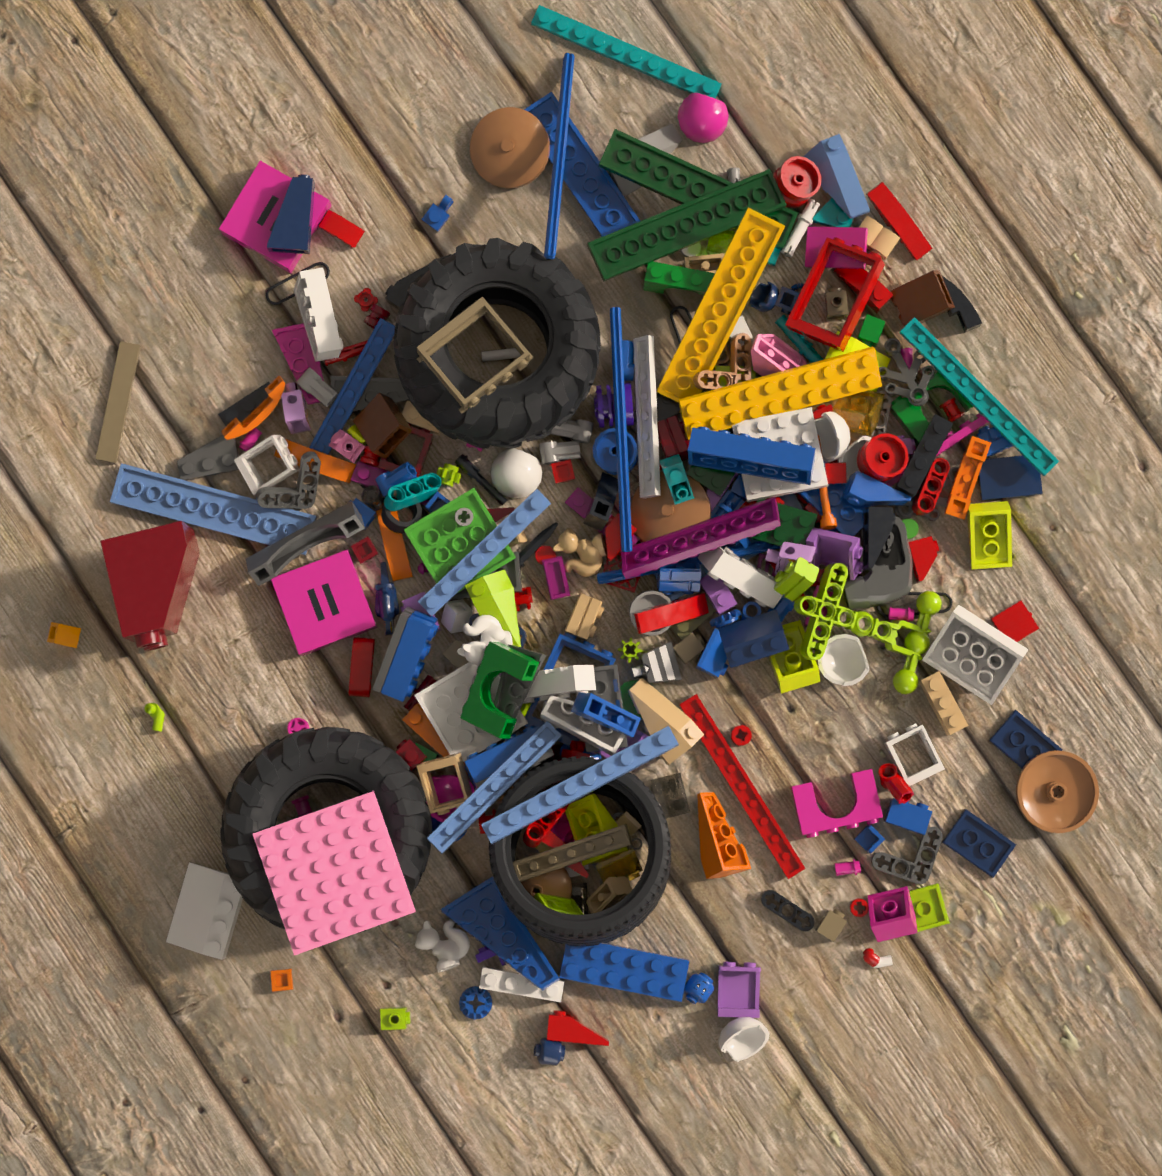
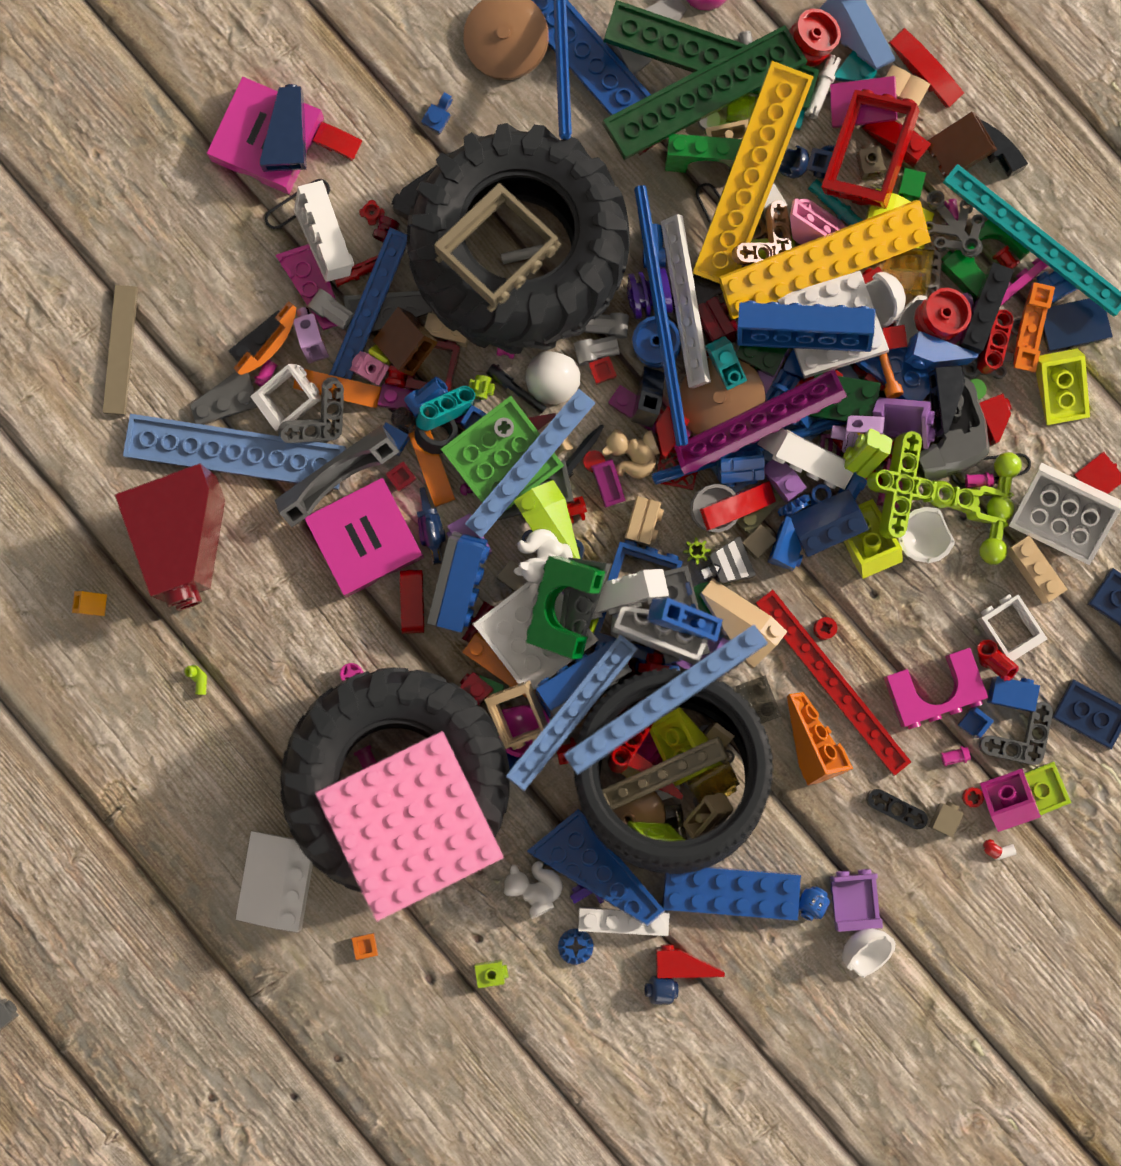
camera: 10 degrees left, 0 degrees up
white panel [441,599,473,634] -> none

